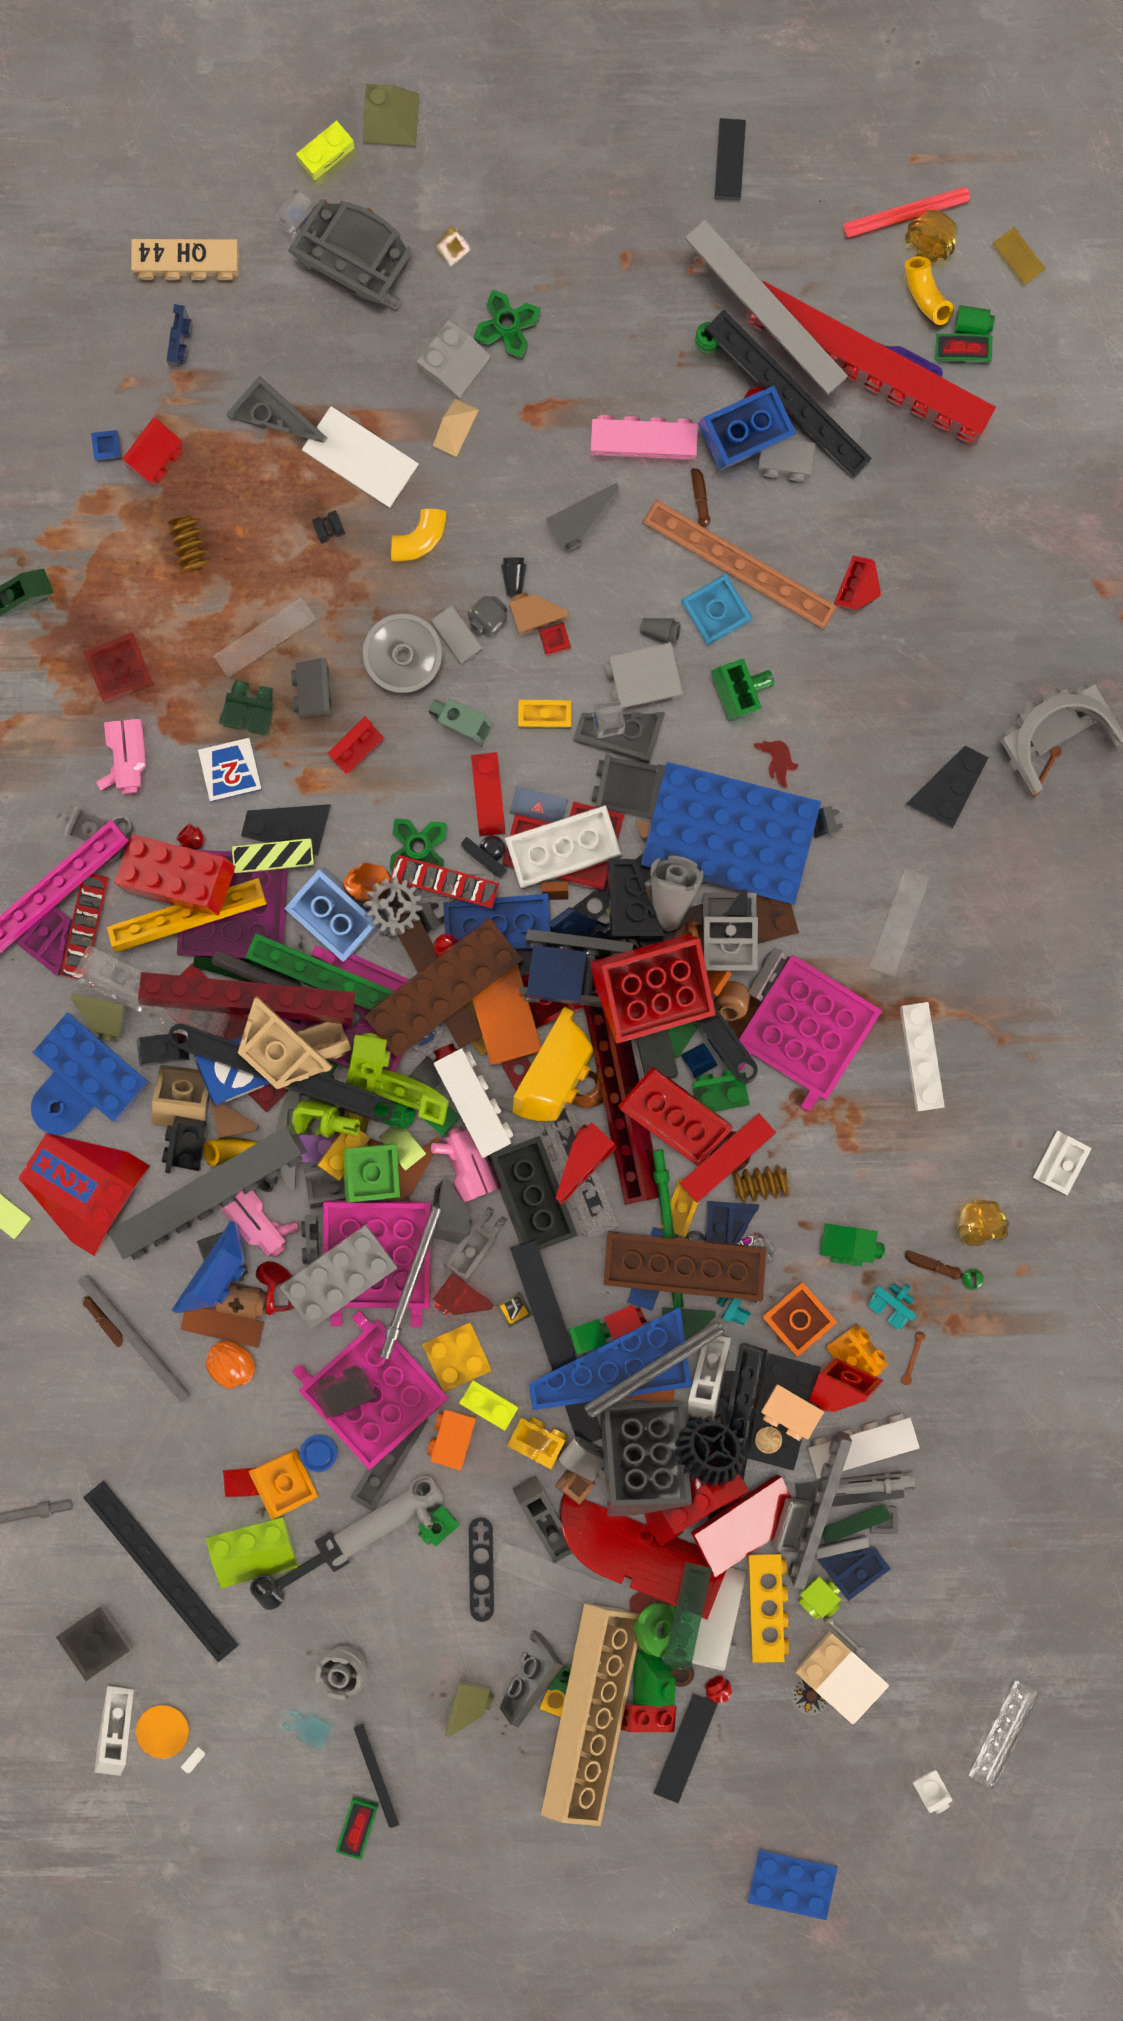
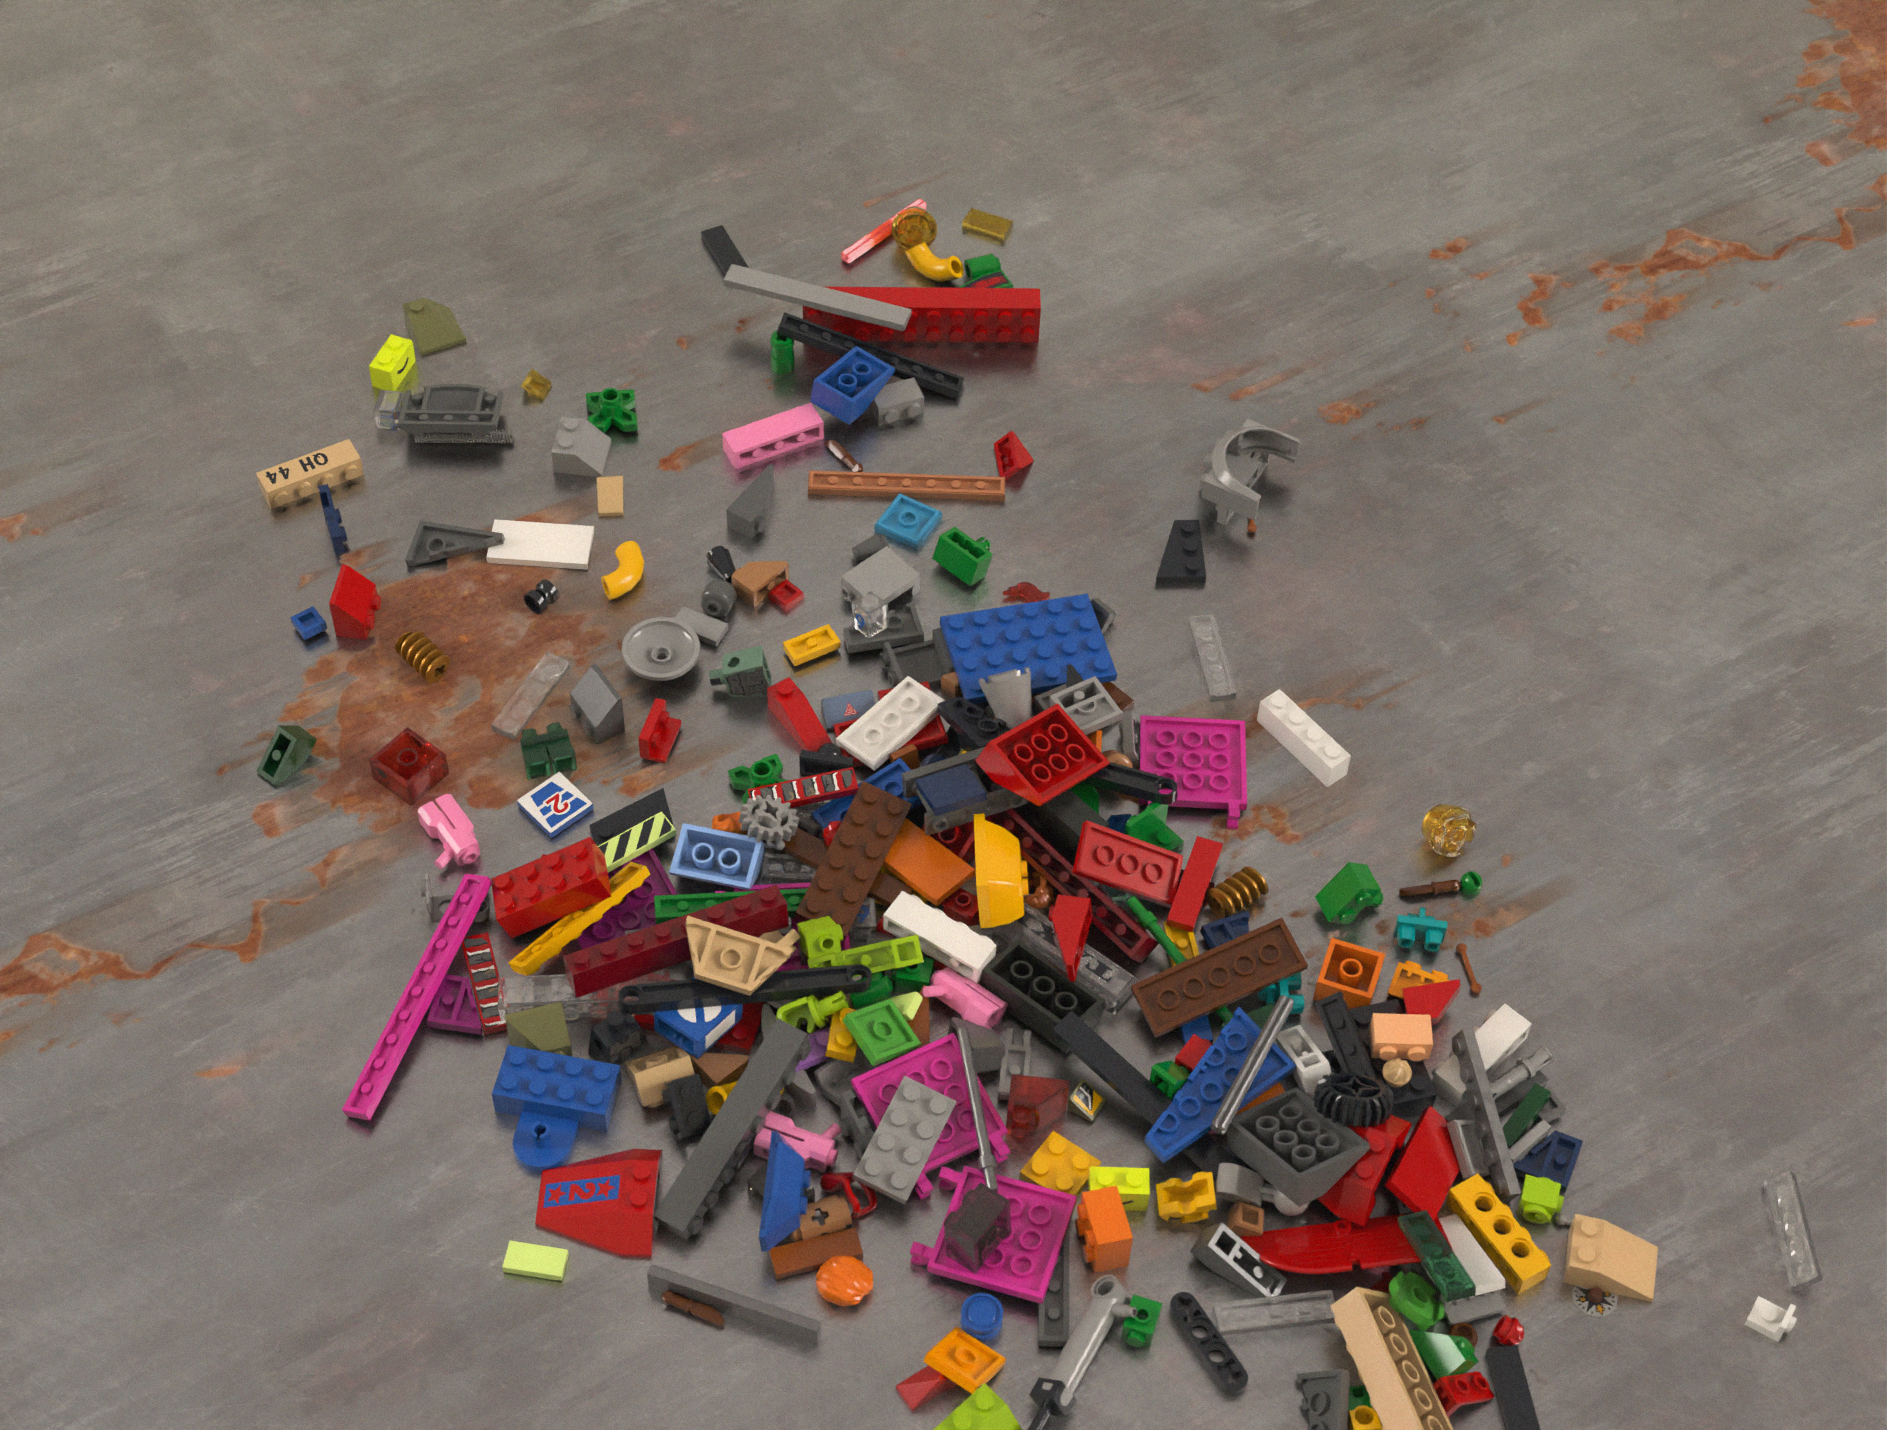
camera: 30 degrees left, 35 degrees down
white plate [1032,1130,1092,1196] -> none

